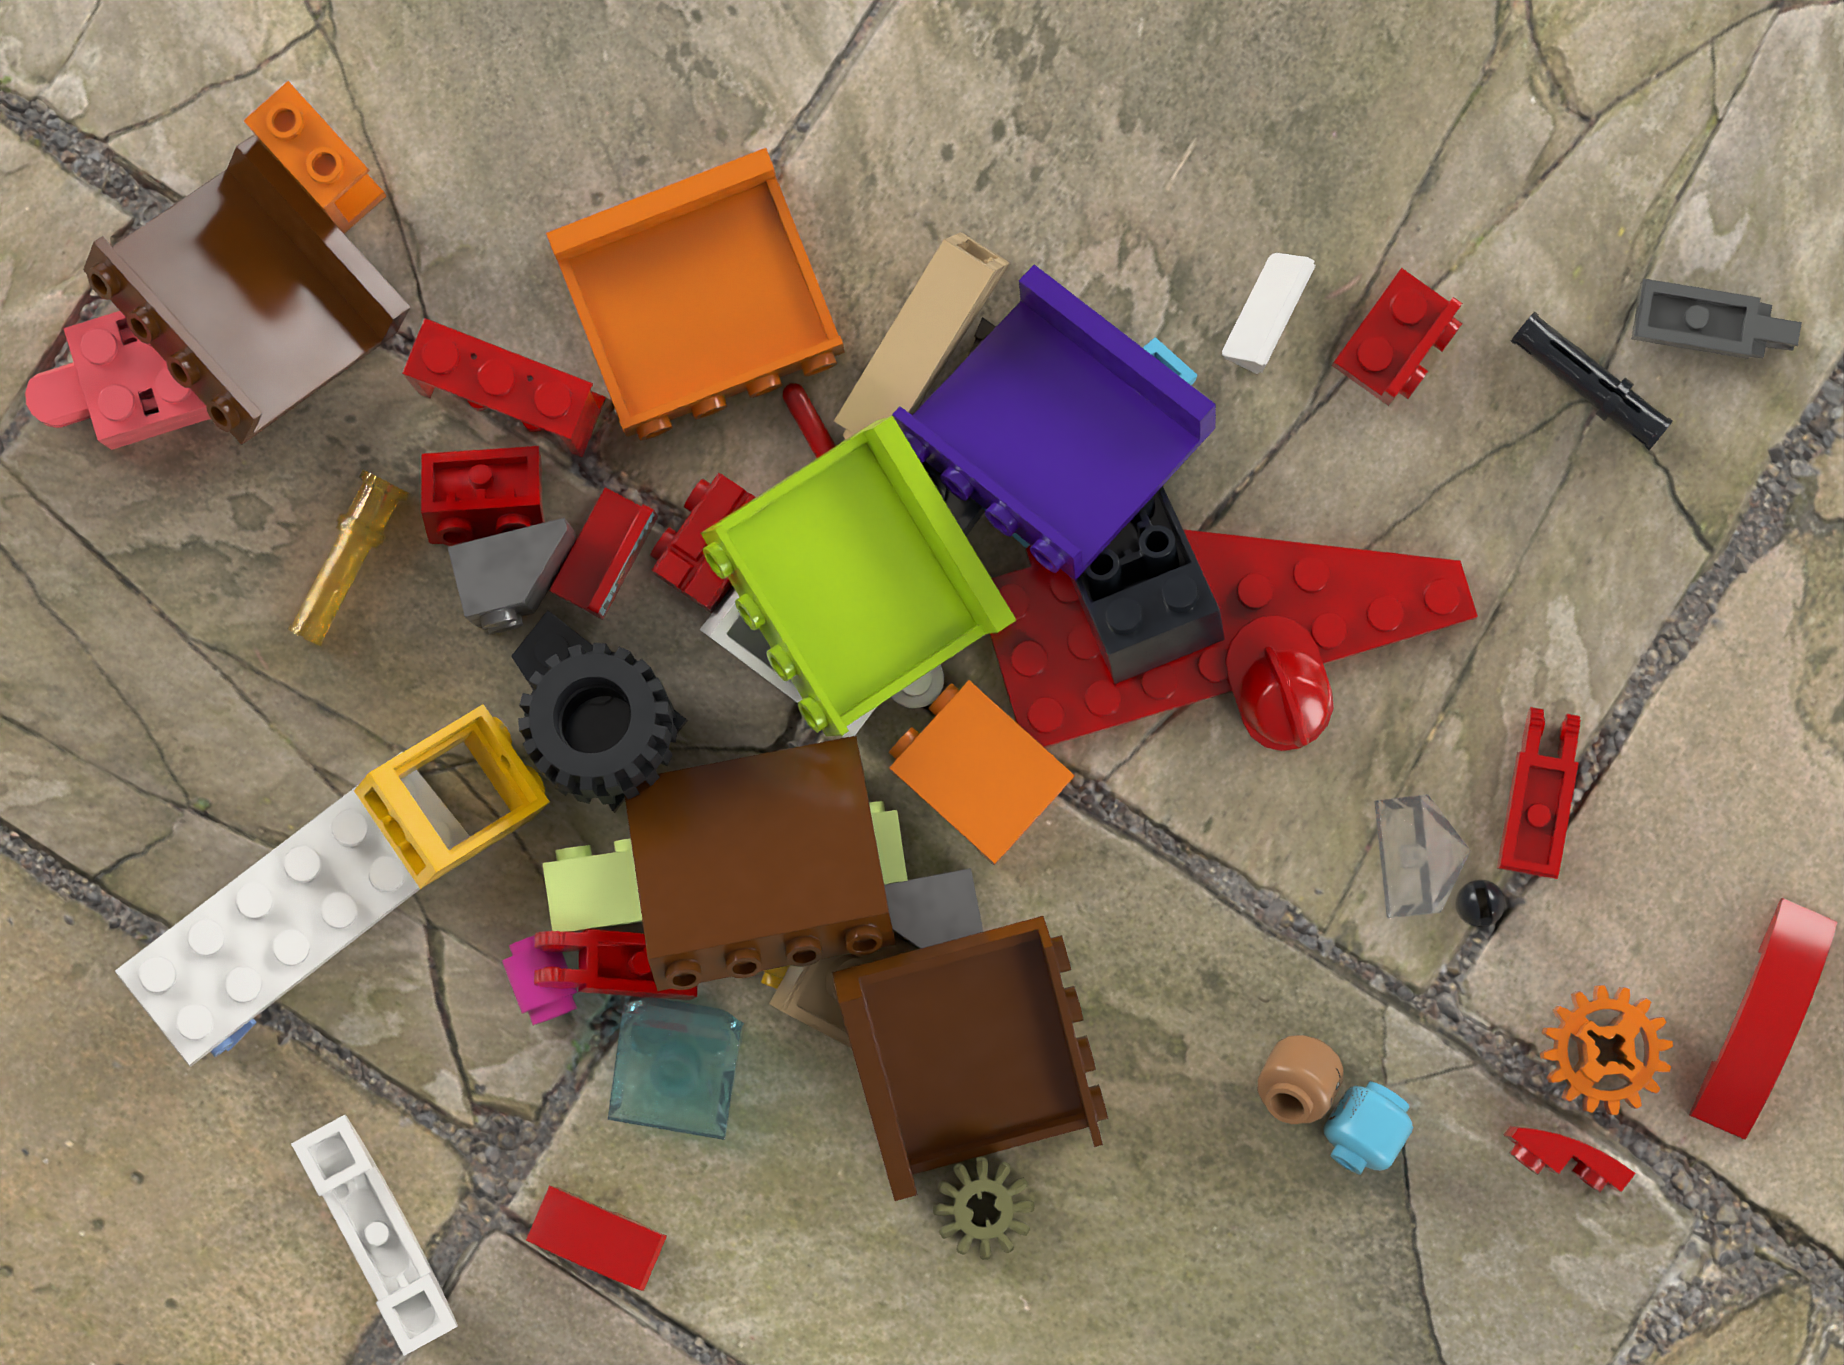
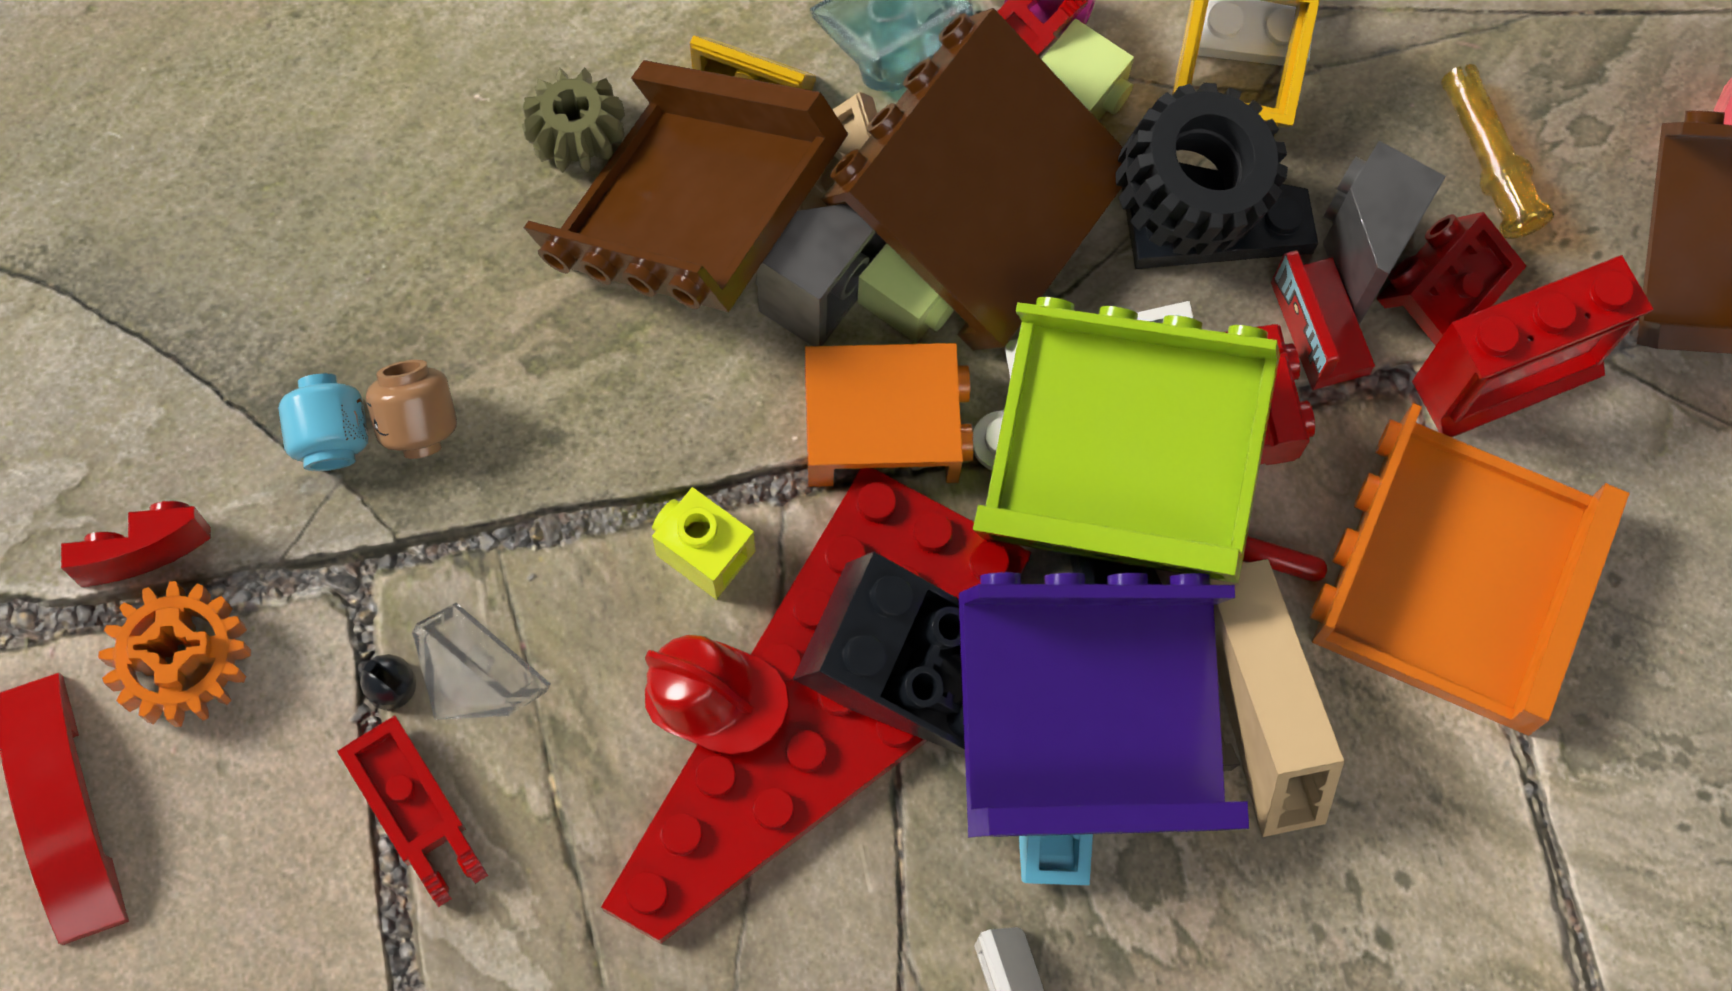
camera: 130 degrees right, 15 degrees down
none -> neon yellow brick [652,487,756,600]
none -> yellow slope [690,36,816,90]

